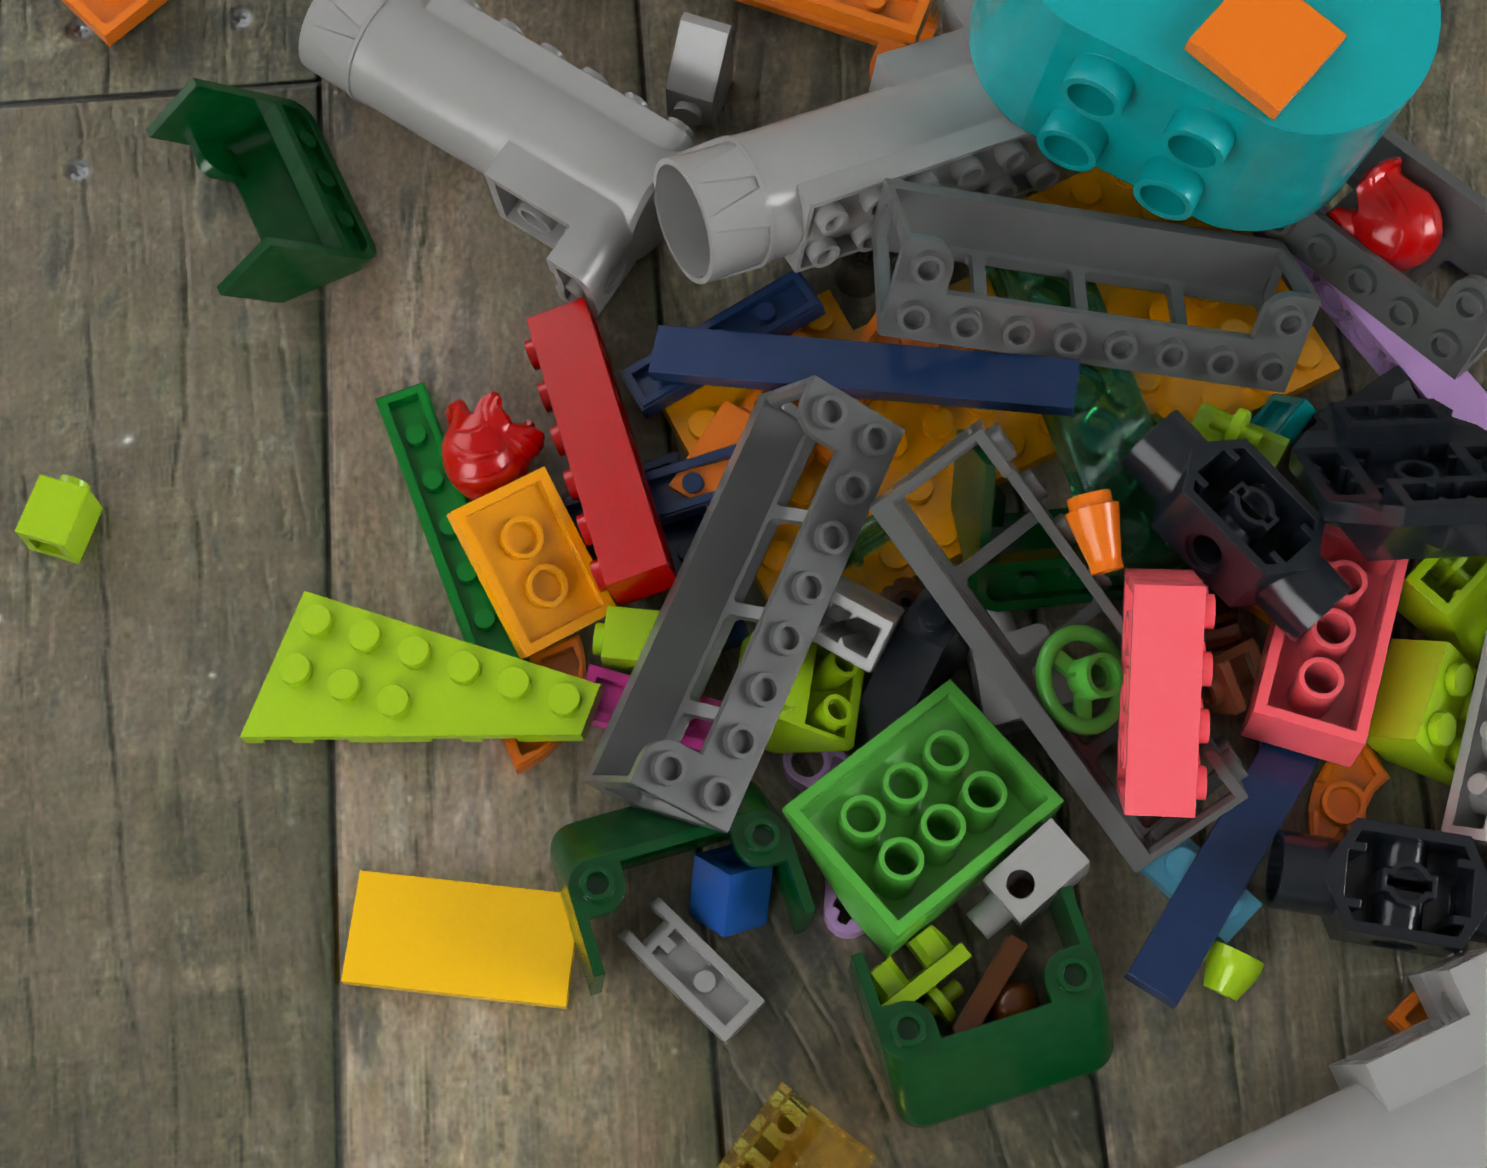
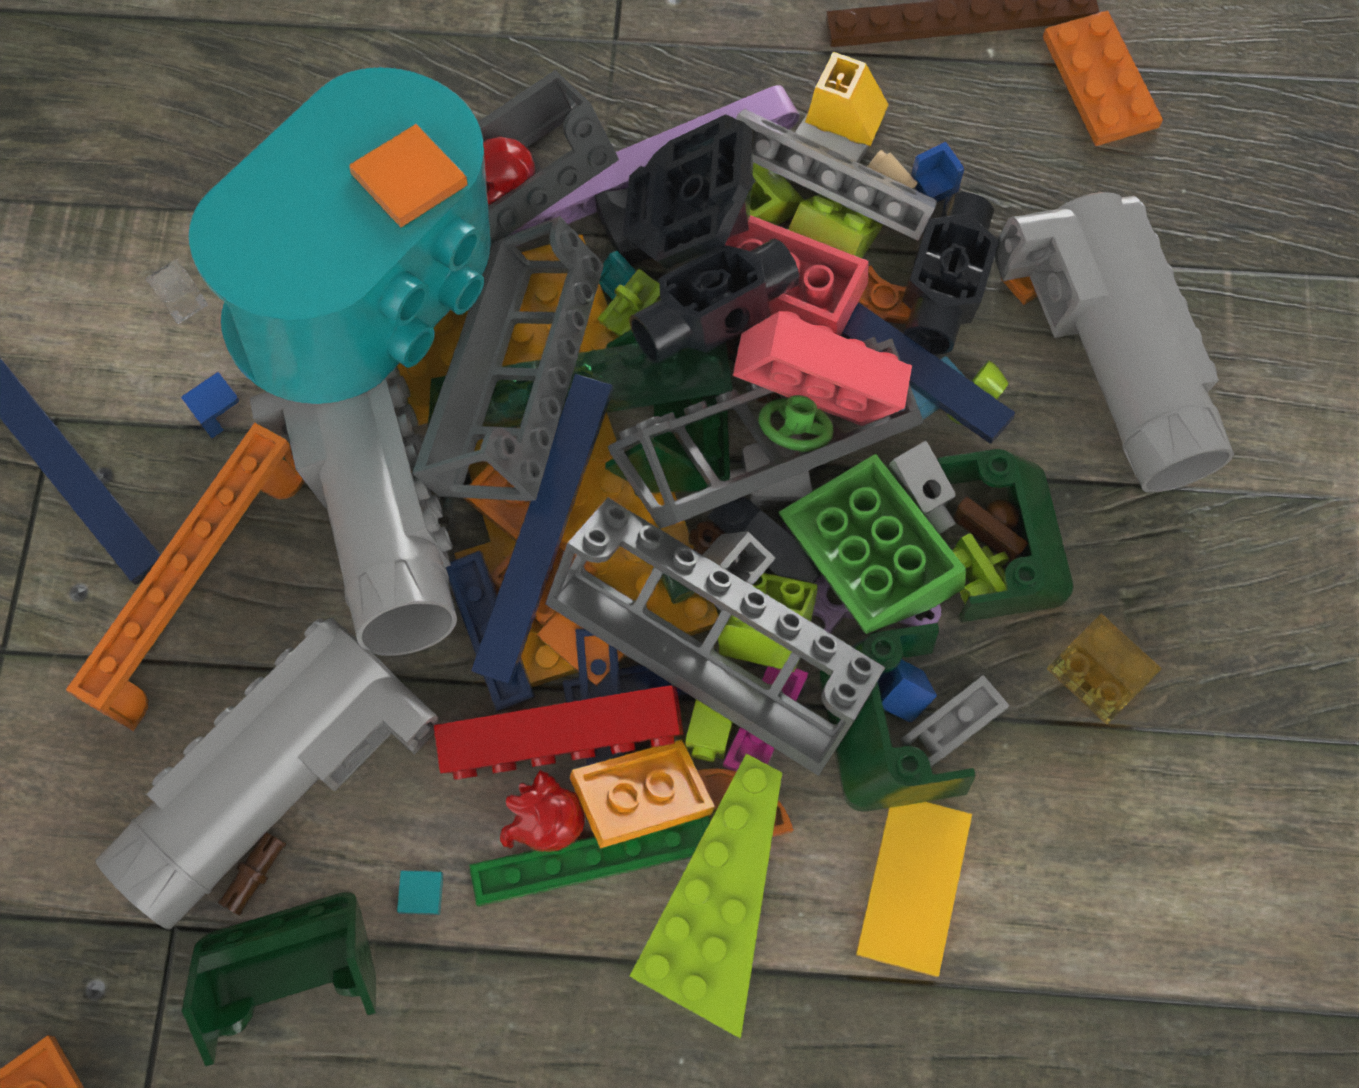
camera: 80 degrees left, 0 degrees up
light grey slope [665,12,733,129] -> none
orange cone [1064,489,1124,576] -> none
none -> reddish brown pin [217,832,286,916]
none -> teal tile [397,871,444,915]

